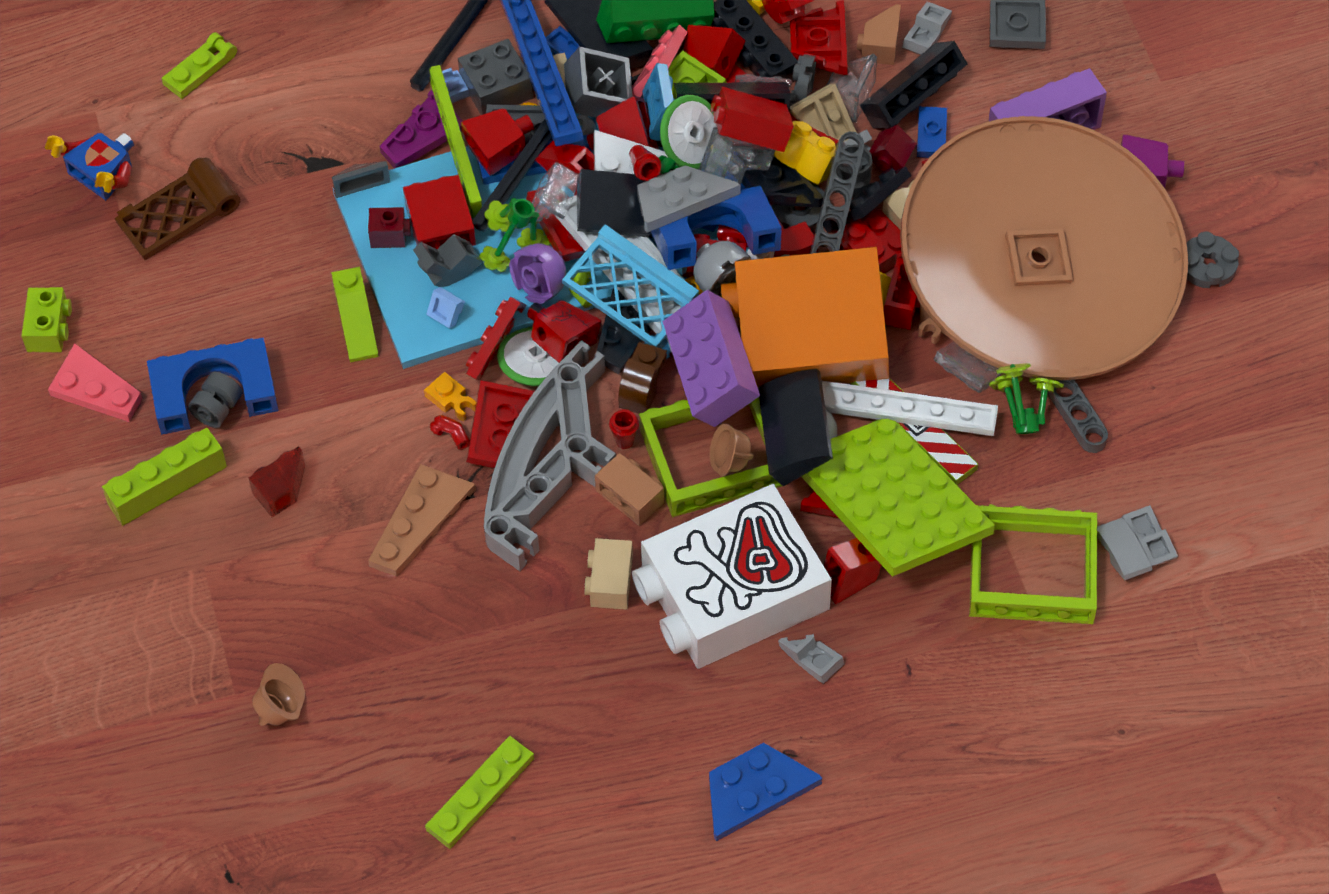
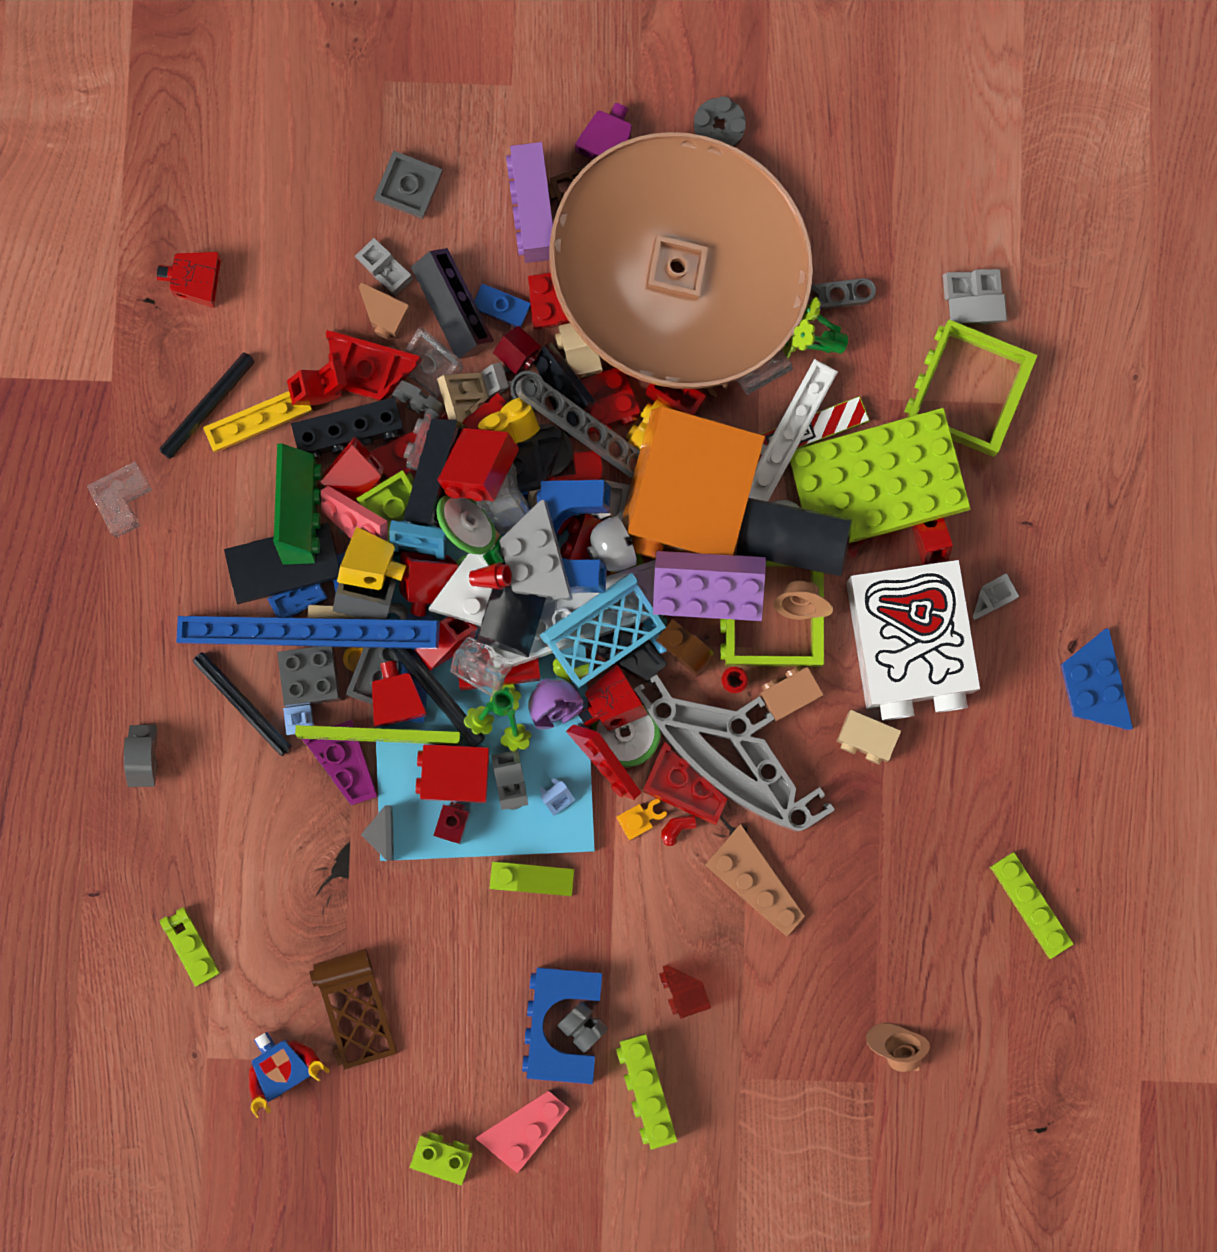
camera: 75 degrees left, 25 degrees up
none -> yellow torso [337,527,406,590]

